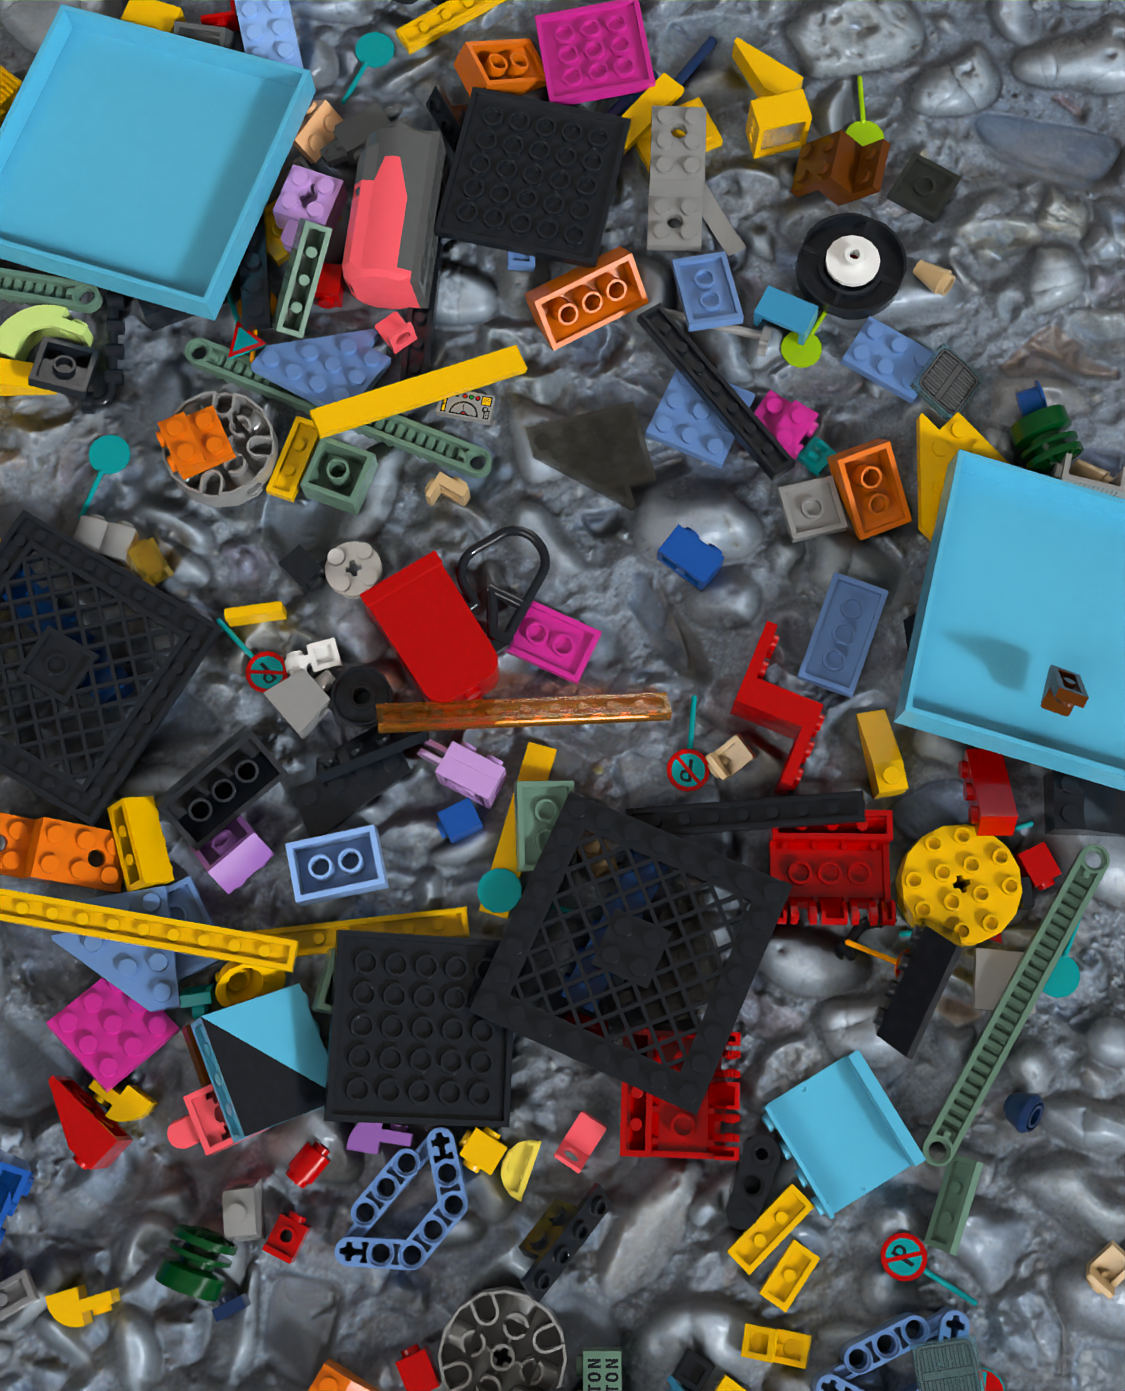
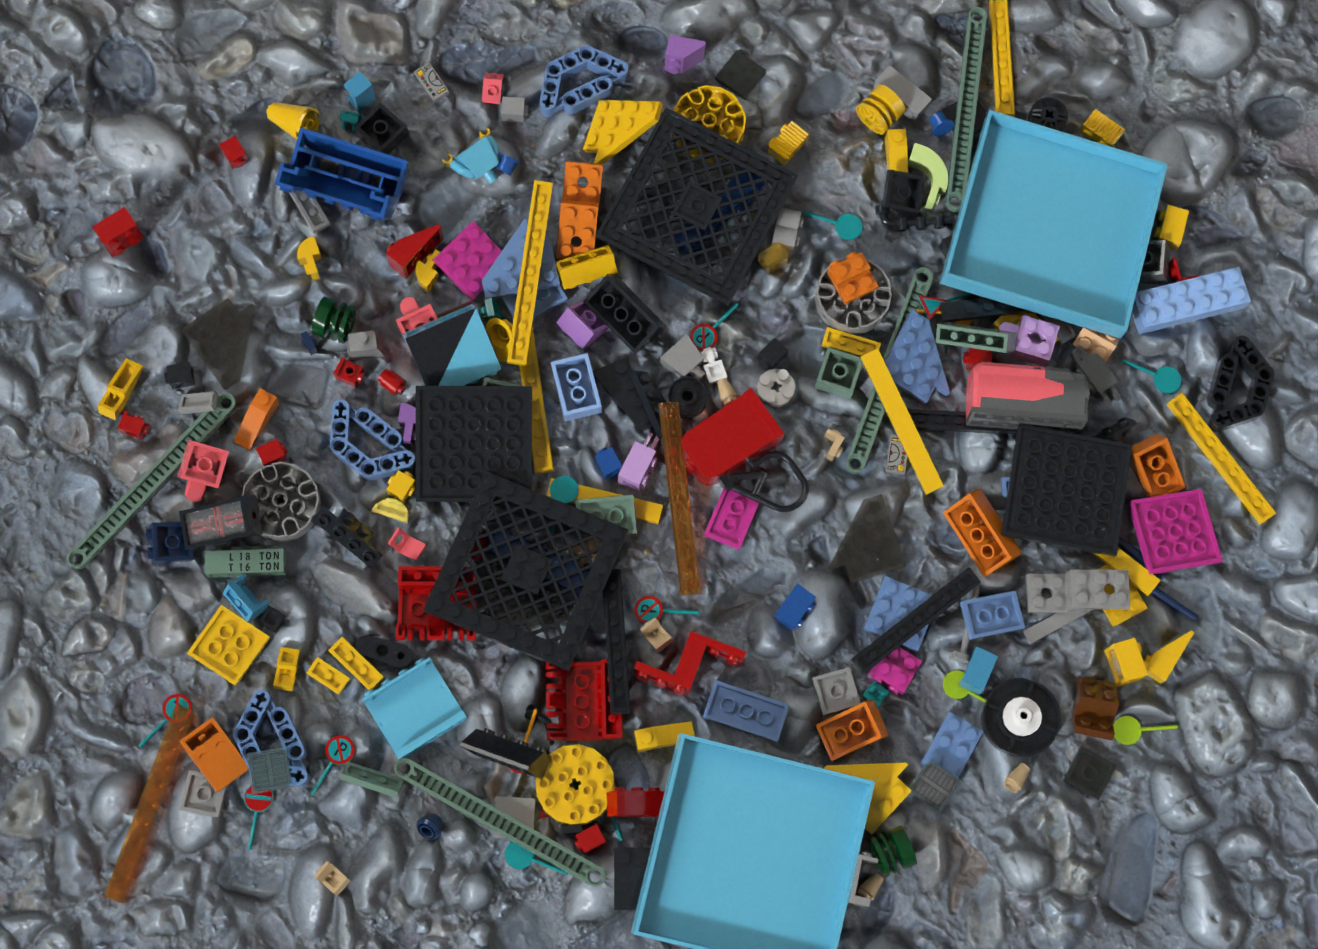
camera: 80 degrees right, 0 degrees up
yellow tile [224,601,287,627] -> none
coral bracket [375,311,417,354] -> none
blue piece [1015,380,1047,417] -> none
reddish brown slope [1041,665,1089,717] -> none
none -> tan cone [717,378,739,406]

